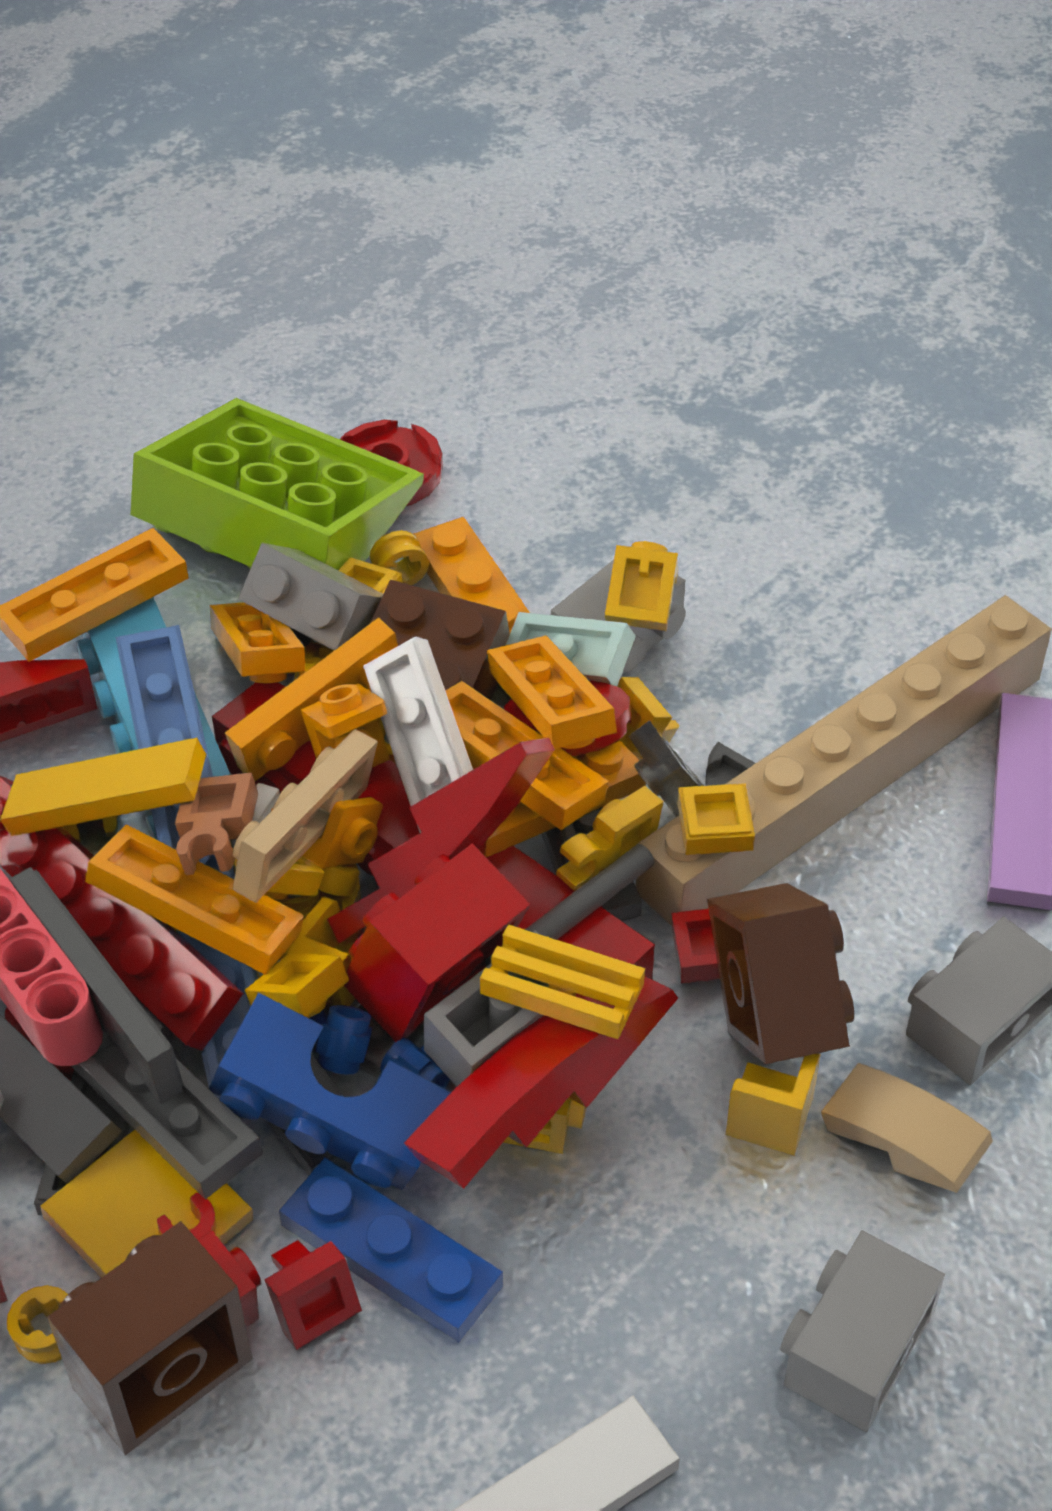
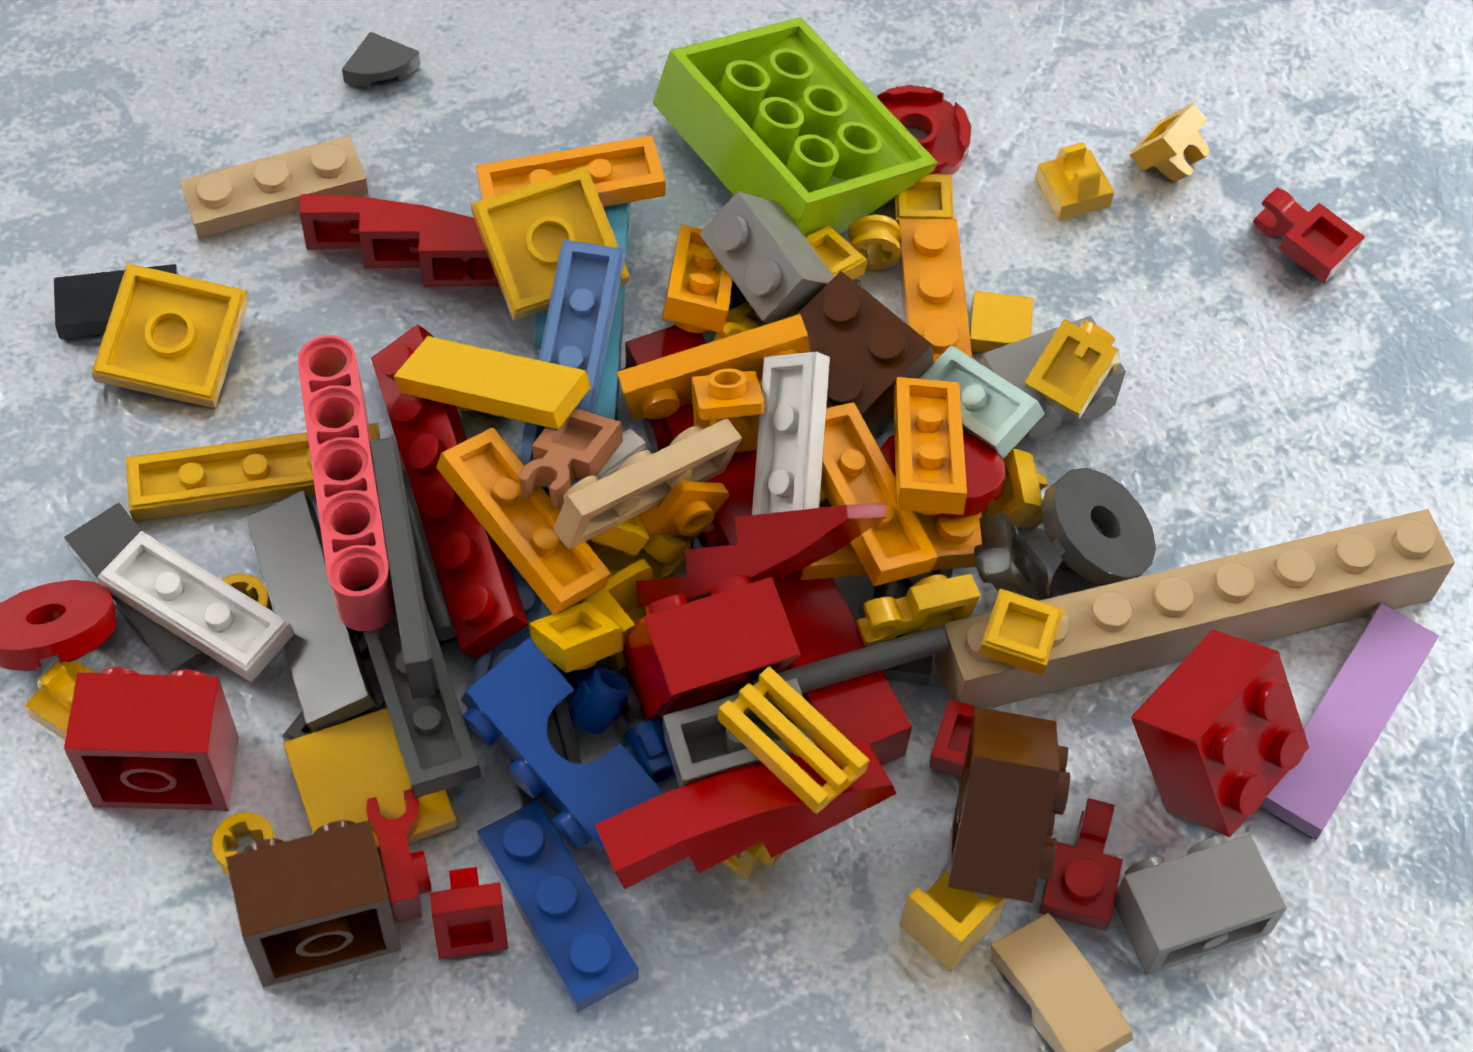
camera: 20 degrees right, 10 degrees up
none -> yellow tile [471,166,630,321]
none -> yellow tile [893,174,954,223]
none -> yellow tile [969,290,1034,353]
none -> yellow tile [1035,142,1114,221]
none -> red plate [1039,798,1123,931]
none -> dark grey tile [1041,468,1156,586]
none -> yellow tile [1129,103,1209,182]
none -> red brick [1131,629,1309,837]
none -> red plate [1253,187,1365,283]

